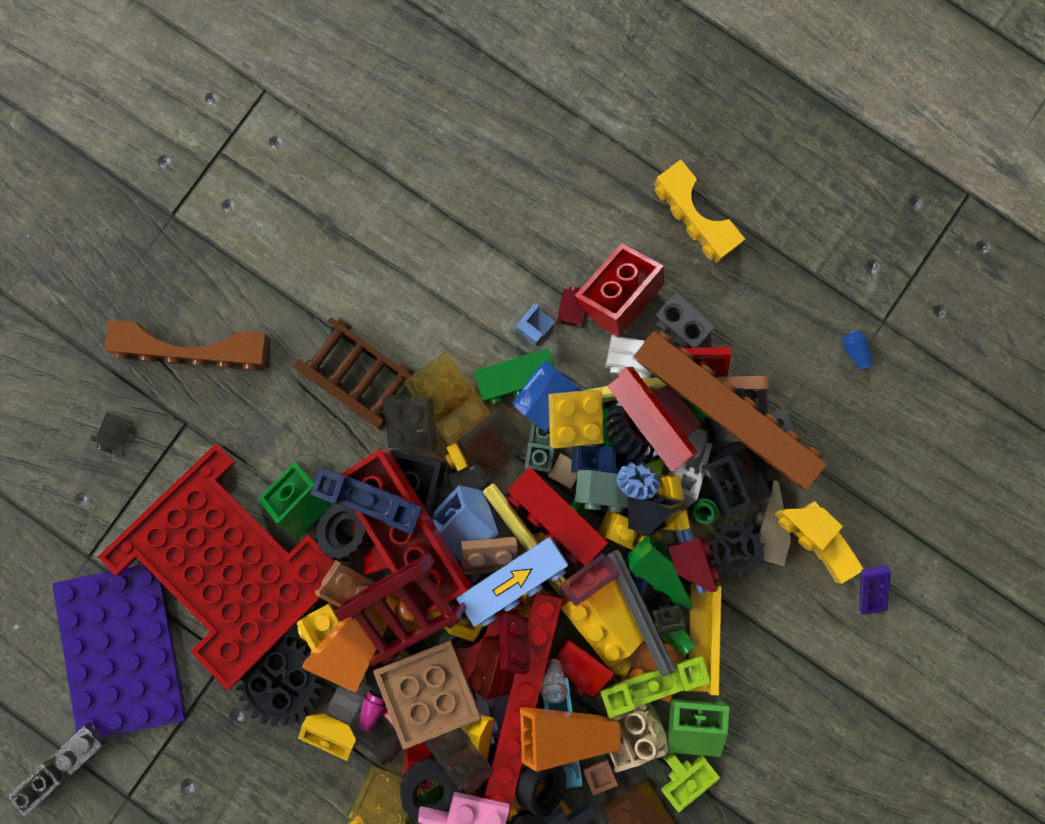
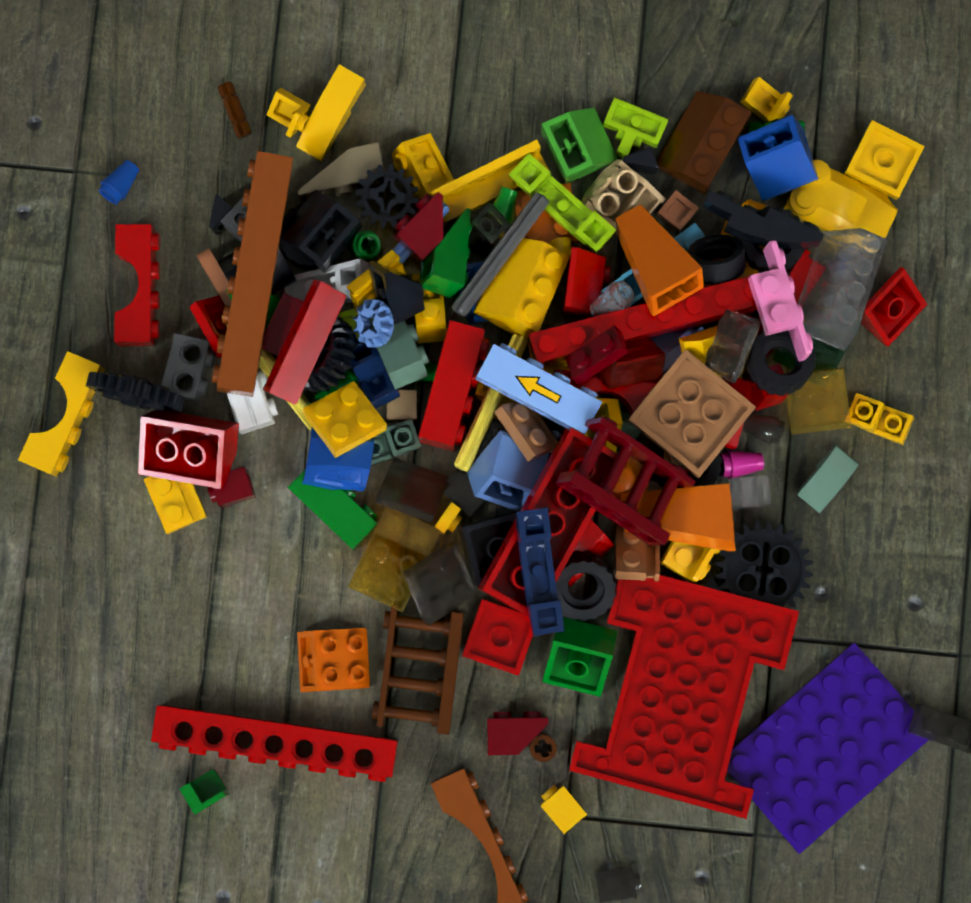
camera: 115 degrees left, 0 degrees up
yellow slope [298,714,356,761] -> none
medium blue panel [516,302,554,346] -> none
clear pink slope [559,553,620,607] -> none
yellow slope [774,508,843,551] -> none
dark purple plate [859,566,891,615] -> none
none -> black gear [85,372,185,412]
none -> red arch [114,224,161,347]
none -> yellow plate [143,476,207,534]
none -> red brick [151,705,399,782]
none -> green panel [179,769,230,815]
none -> black slope [209,194,232,235]
none -> reddish brown axle [218,82,252,139]
none -> yellow bracket [266,87,311,138]
none -> orange bracket [297,628,370,692]
none -> yellow bracket [392,133,454,200]
none -> red plate [462,599,533,676]
none -> dark red slope [487,711,548,756]
none -> reddish brown bush [530,734,557,762]
none -> yellow brick [540,784,587,834]
none -> black slope [623,147,658,174]
none -> sand green slope [797,445,859,513]

